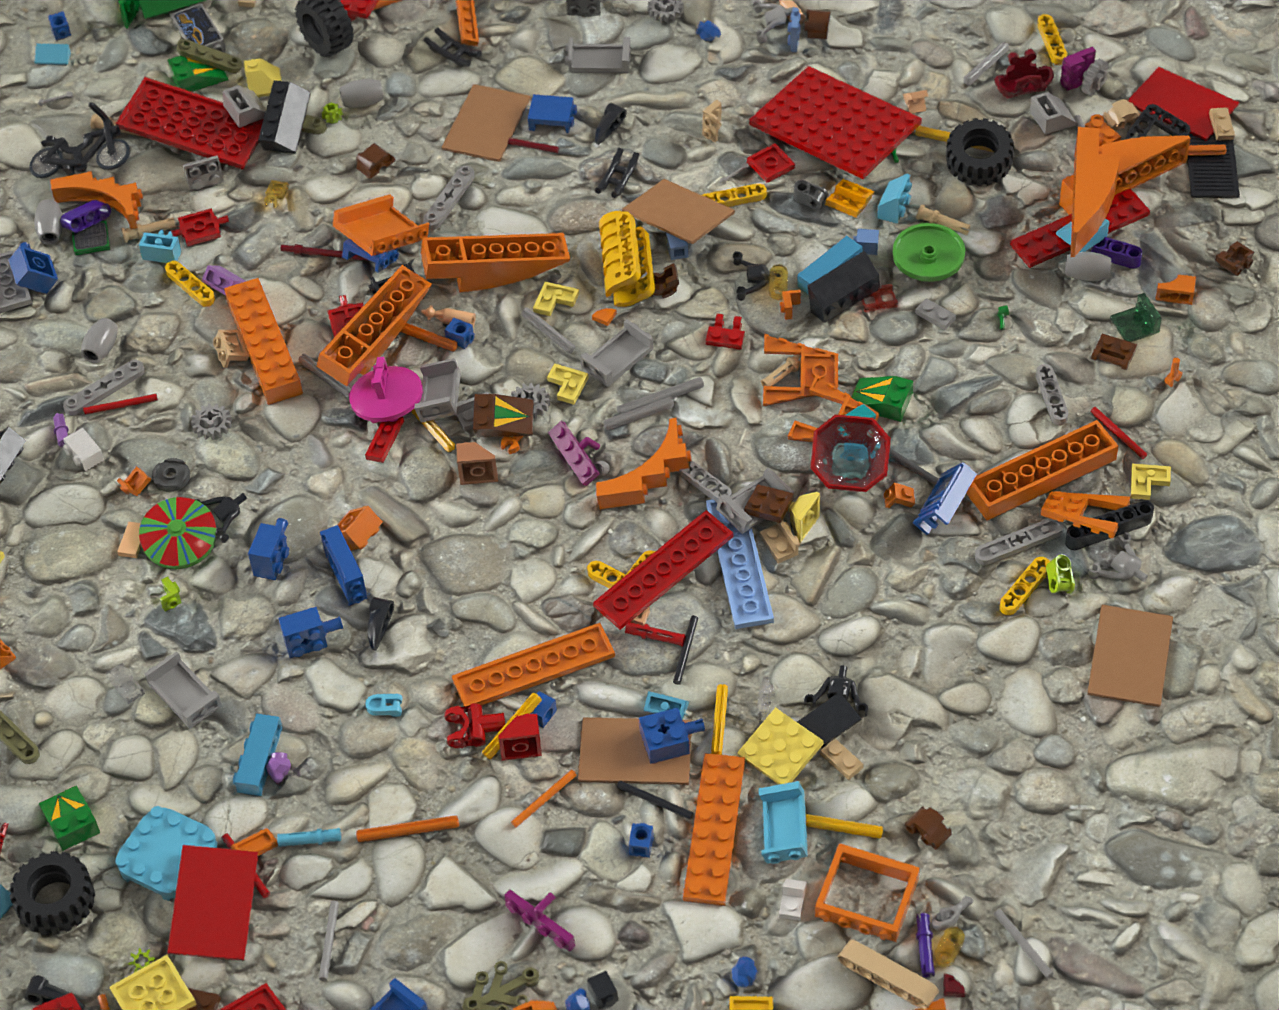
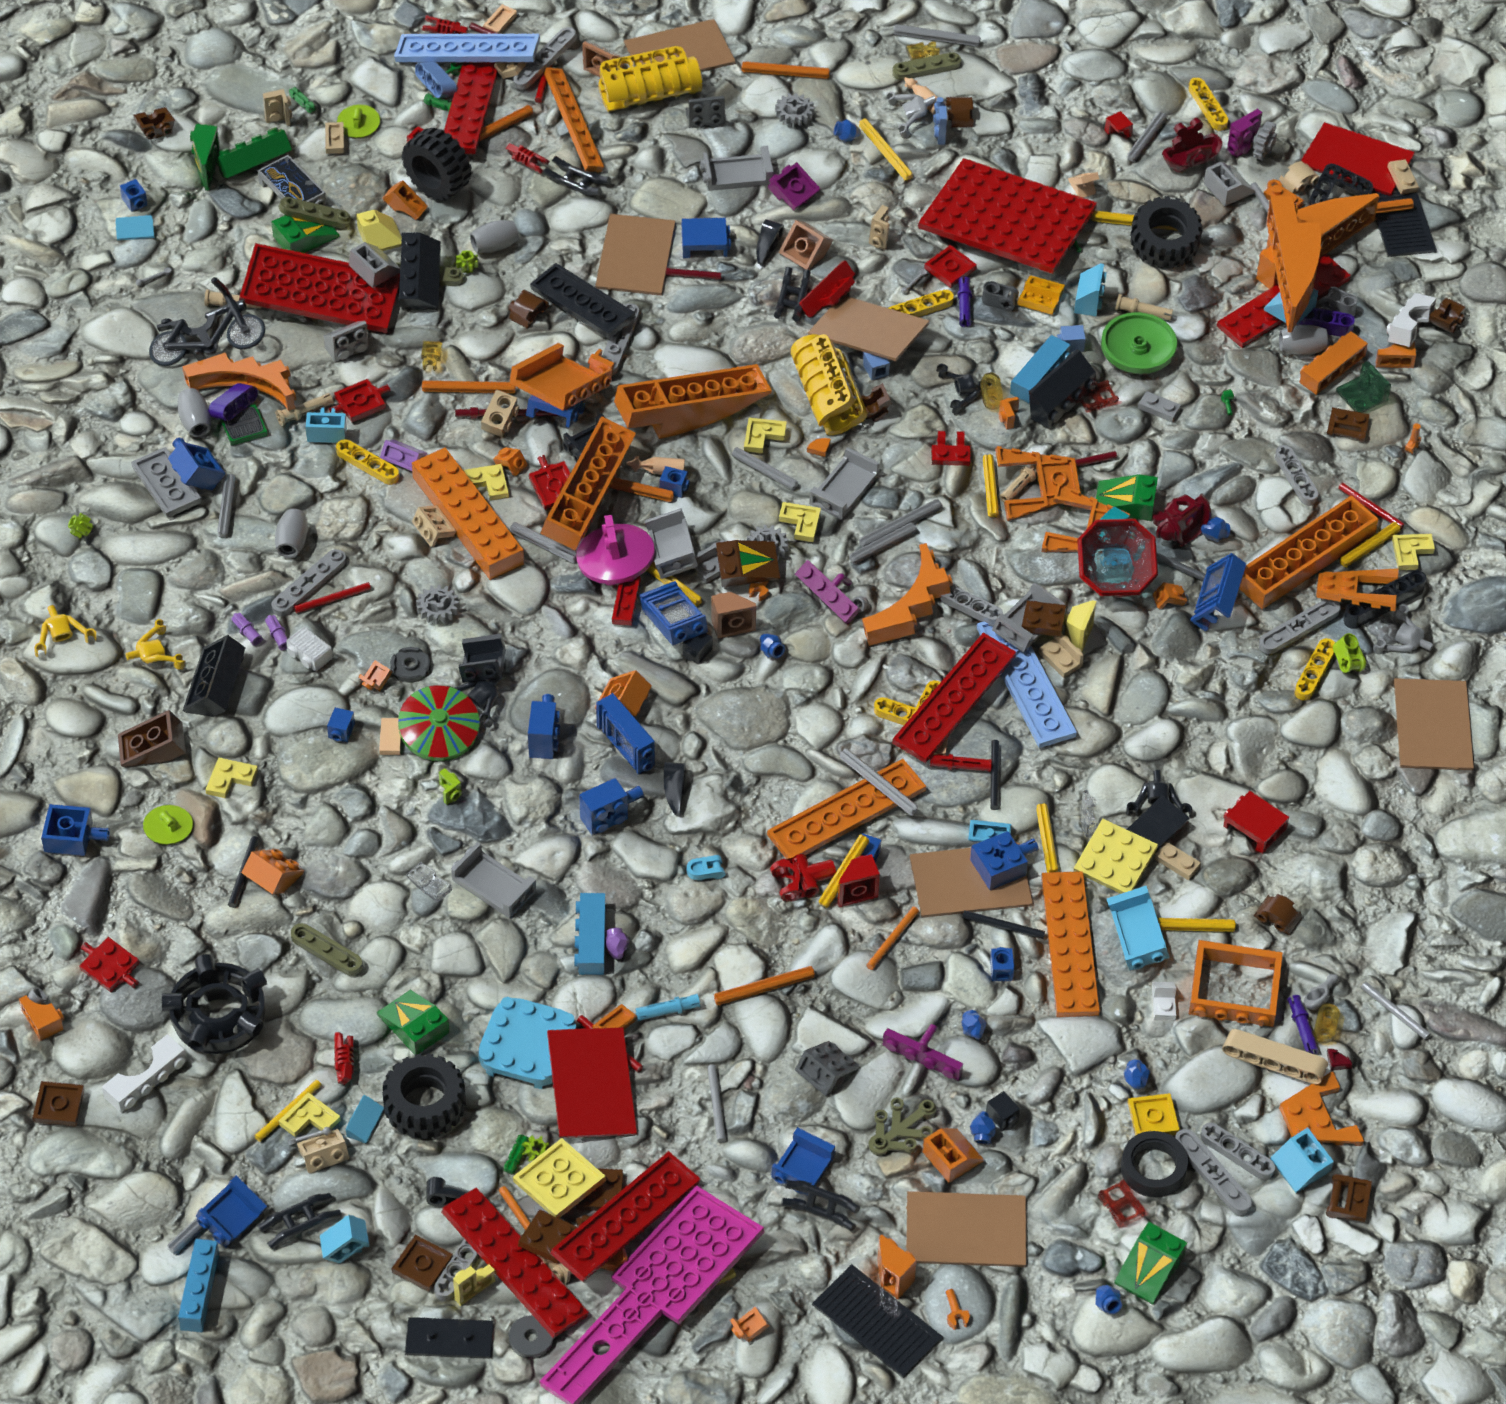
camera: 15 degrees left, 0 degrees up
none -> light grey axle [217,474,236,538]
none -> medium lavender axle [231,613,263,646]
none -> blue brick [327,707,355,743]
none -> orange arch [382,180,428,220]
none -> orange axle [422,380,516,393]
none -> black panel [458,634,506,683]
none -> light yellow plate [463,464,509,501]
none -> tan brick [481,389,520,438]
none -> orange bracket [493,447,527,476]
none -> green axle [504,1134,529,1174]
none -> red hinge [506,143,550,174]
none -> black plate [530,263,636,339]
none -> orange bracket [588,349,614,378]
none -> blue door [640,581,708,646]
none -> black brick [682,633,713,664]
none -> blue rock [760,634,785,658]
none -> magenta plate [767,162,821,211]
none -> nougat slope [778,220,833,270]
none -> dark grey bracket [795,1041,859,1096]
none -> red bracket [799,260,855,317]
none -> light grey axle [840,749,918,816]
none -> yellow axle [859,118,913,181]
none -> dark purple pin [957,277,972,327]
none -> blue rock [961,1010,987,1039]
none -> yellow axle [983,454,999,518]
none -> dark red bar [1075,451,1117,467]
none -> red panel [1105,111,1133,138]
none -> dark red piece [1153,493,1212,546]
none -> blue rock [1201,517,1230,542]
none -> red panel [1223,791,1289,854]
none -> orange brick [1299,331,1368,395]
none -> light grey piece [1320,287,1357,316]
none -> yellow axle [1339,522,1401,567]
none -> white arch [1387,293,1436,347]

